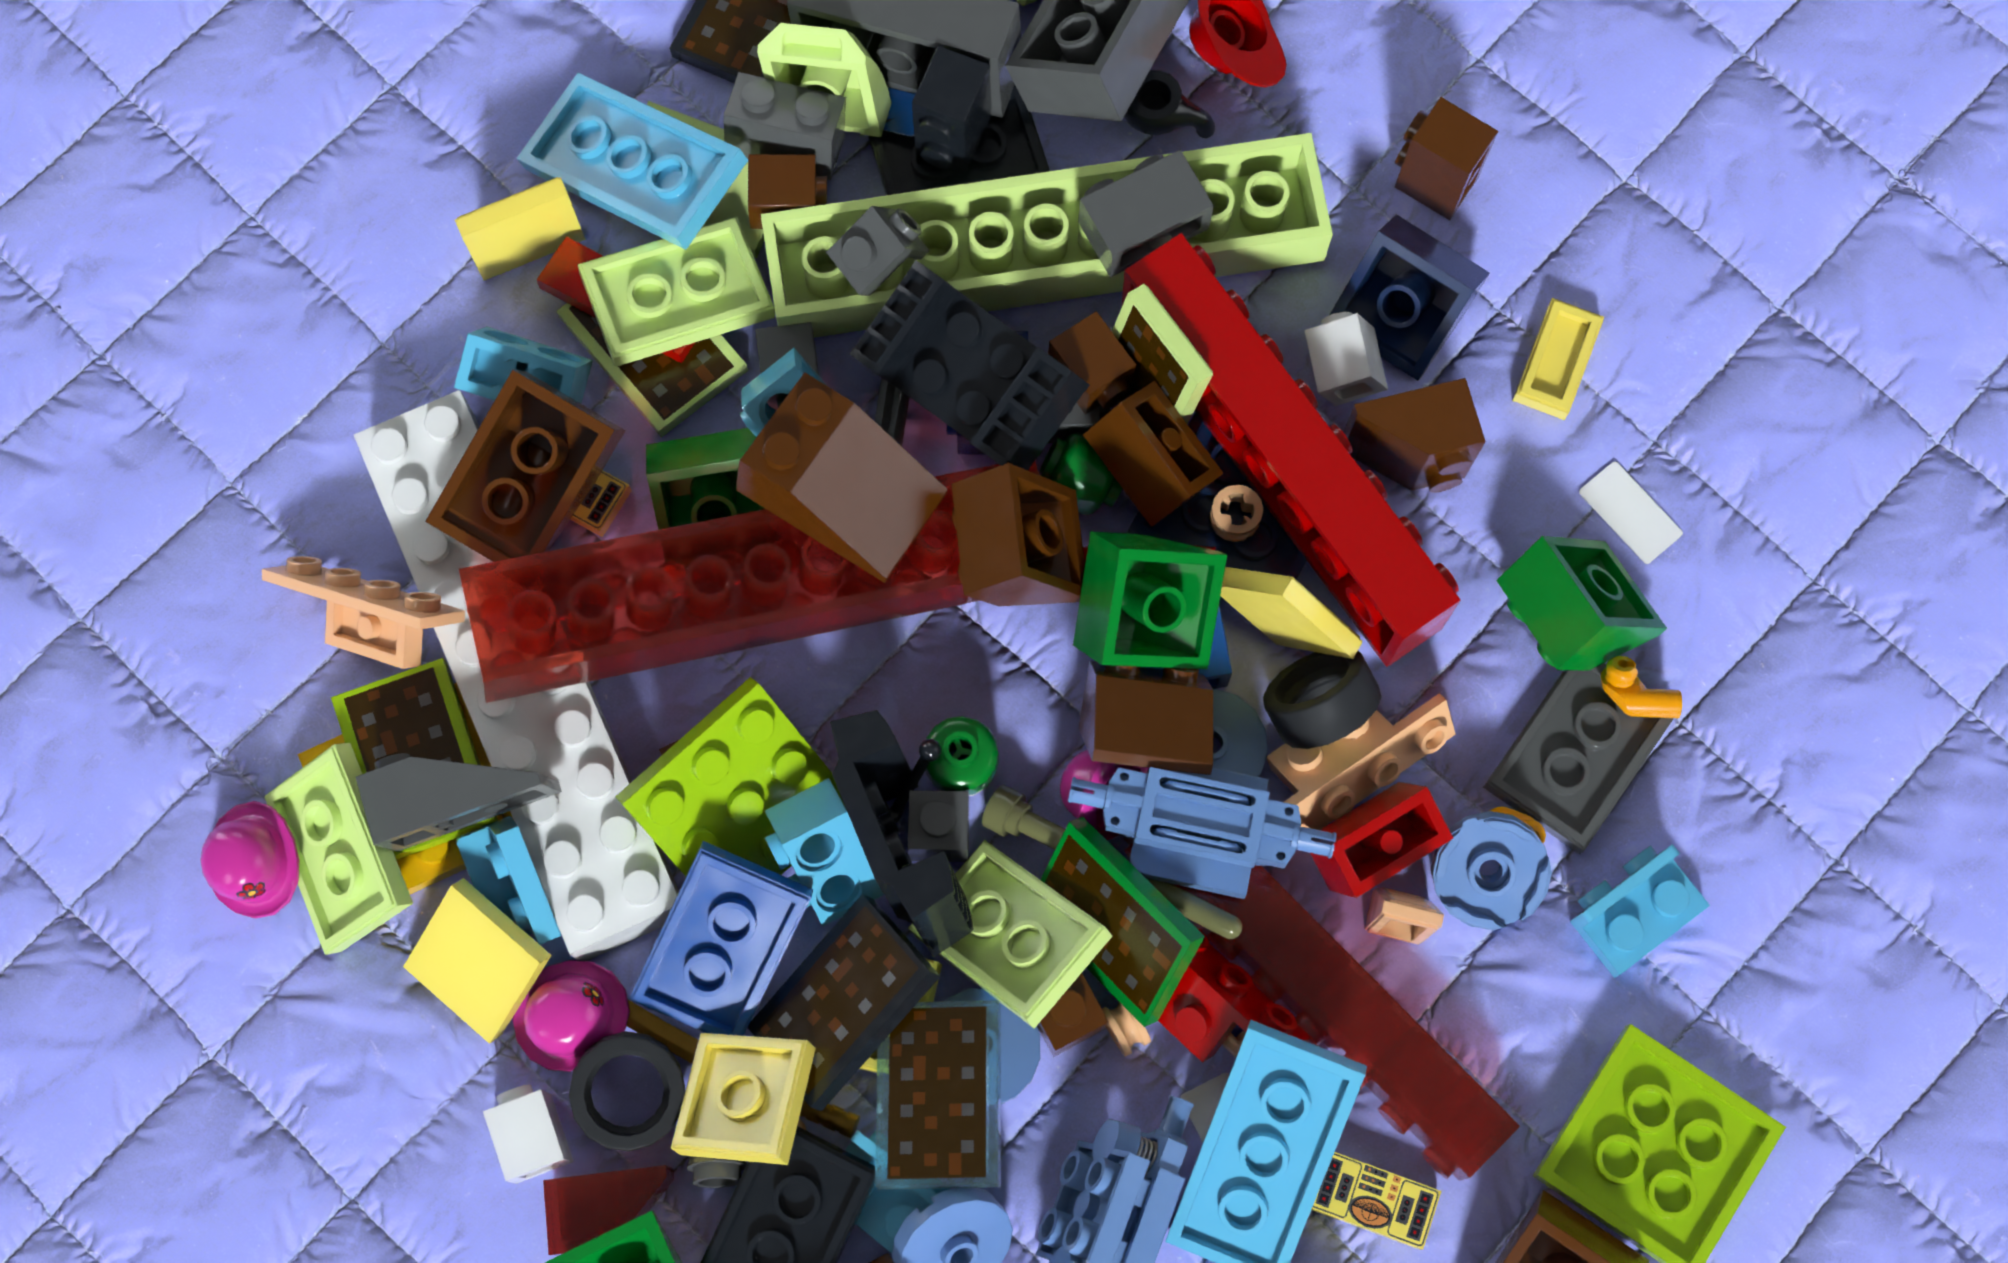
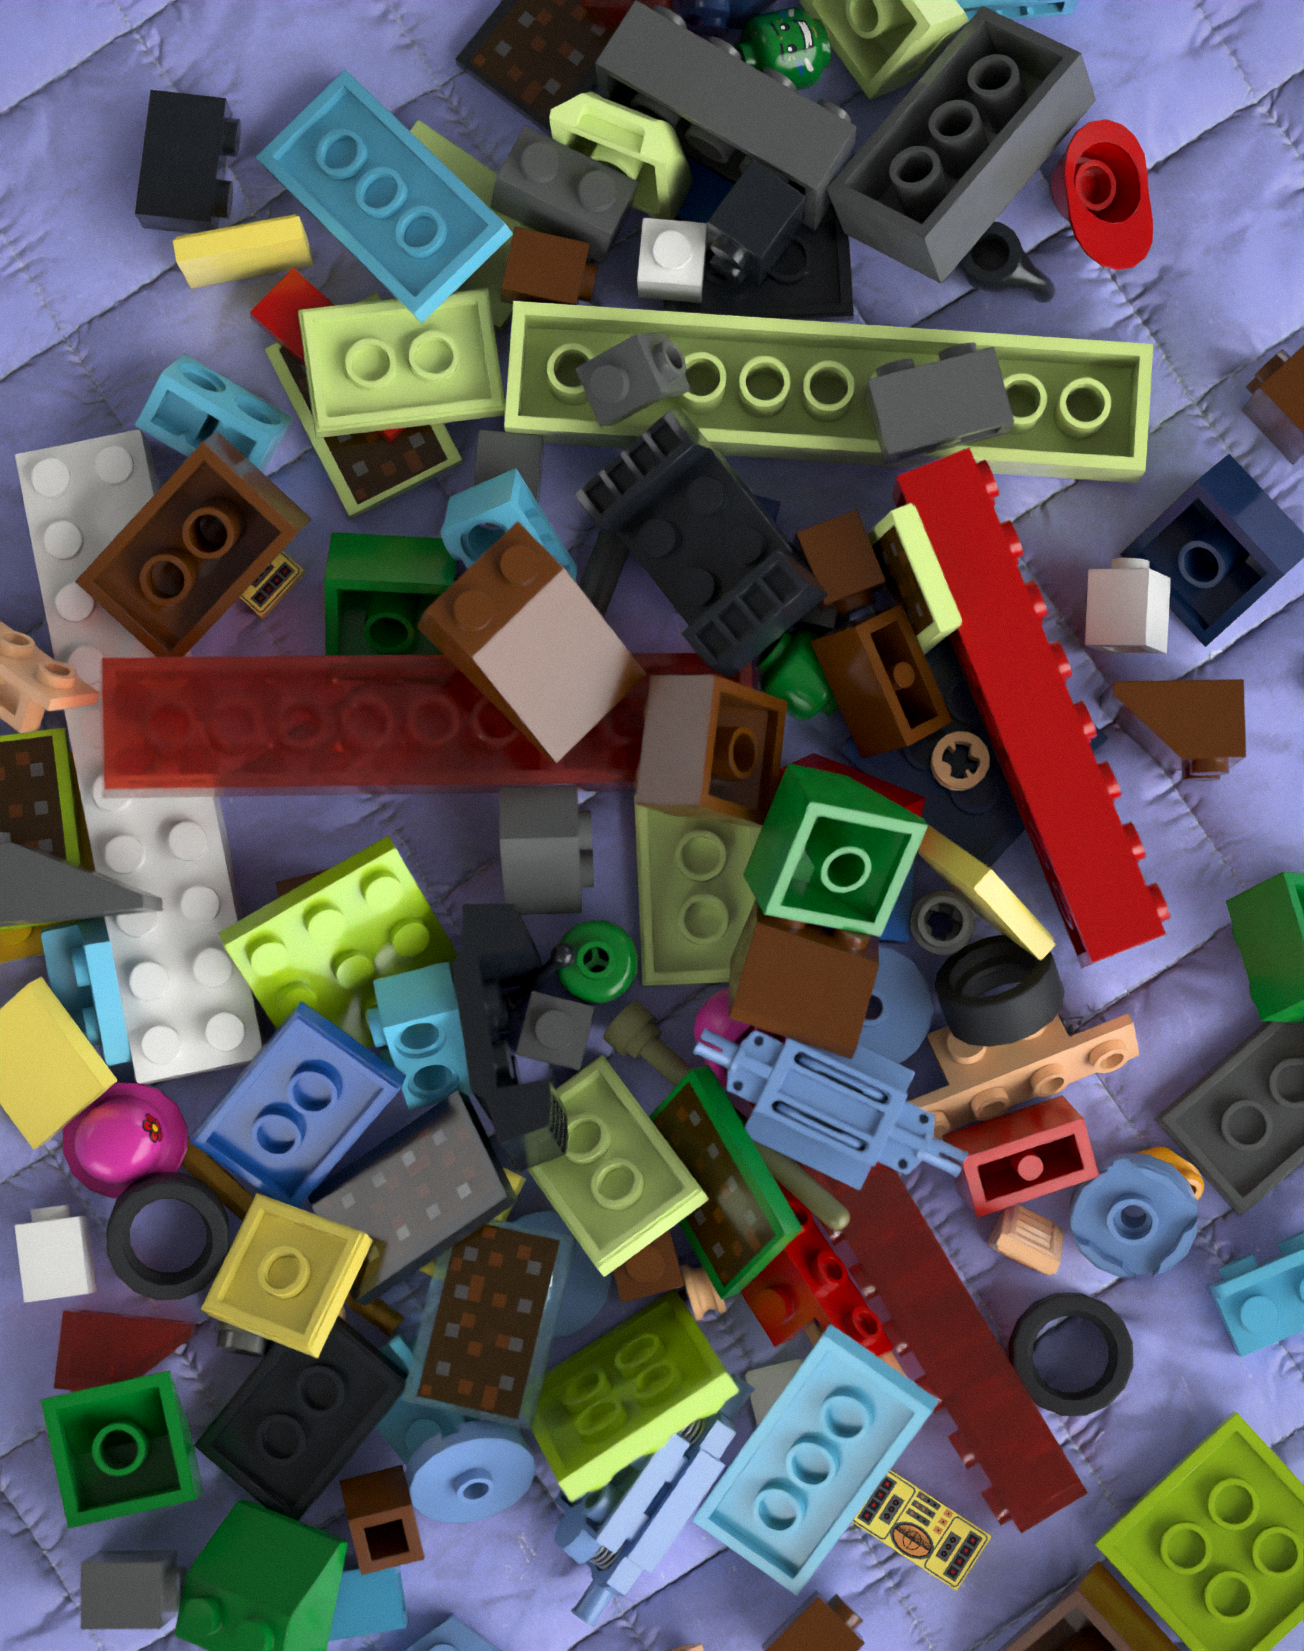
camera: 15 degrees right, 10 degrees up
none -> black brick [135,90,241,234]
none -> dark grey brick [499,785,594,915]
none -> lime plate [521,1289,739,1502]
none -> yellowish green tile [634,795,762,987]
none -> white brick [637,218,707,303]
none -> dark grey cone [910,890,975,955]
none -> black tyre [1008,1293,1133,1416]

